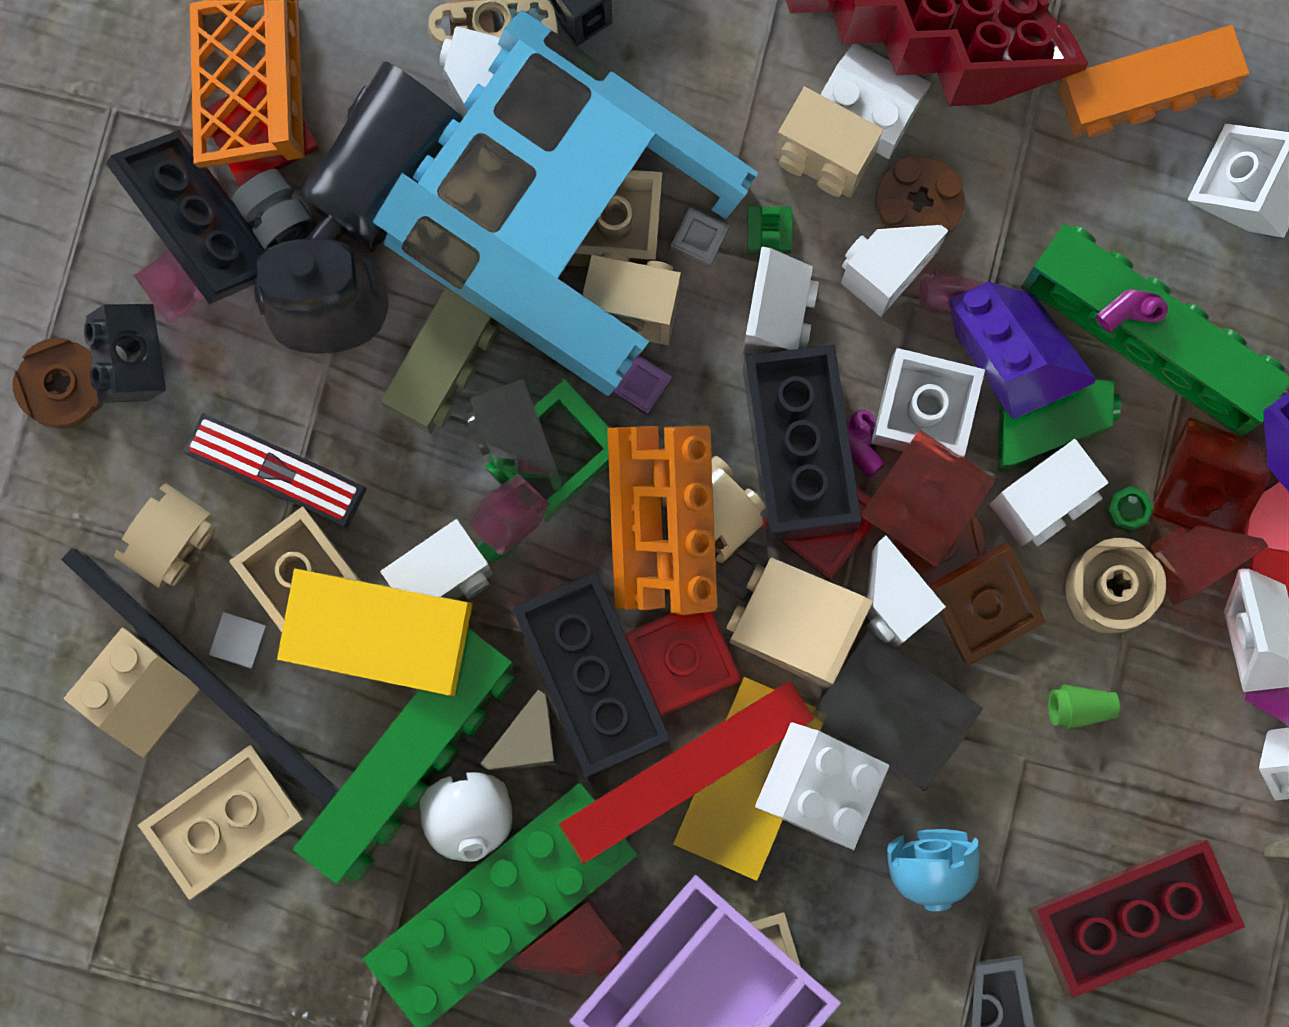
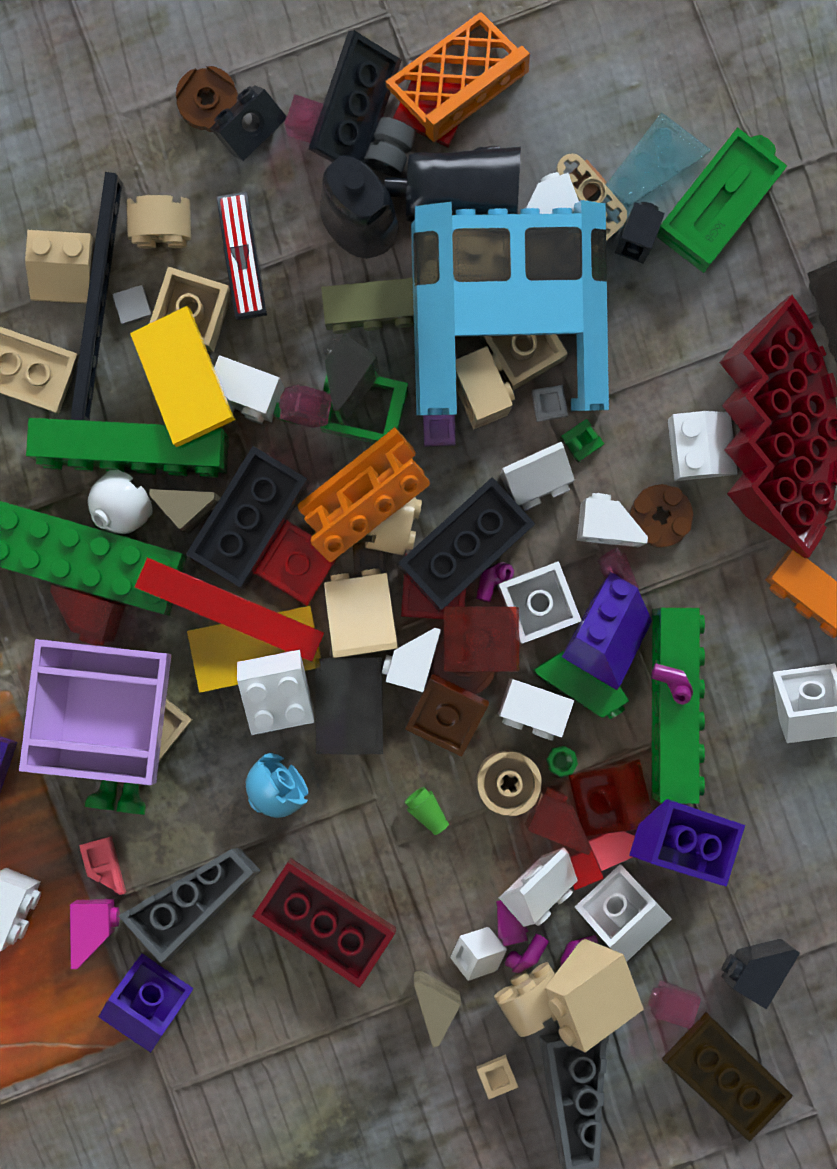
camera: 60 degrees right, 5 degrees up
tan brick [774,86,883,198] -> none

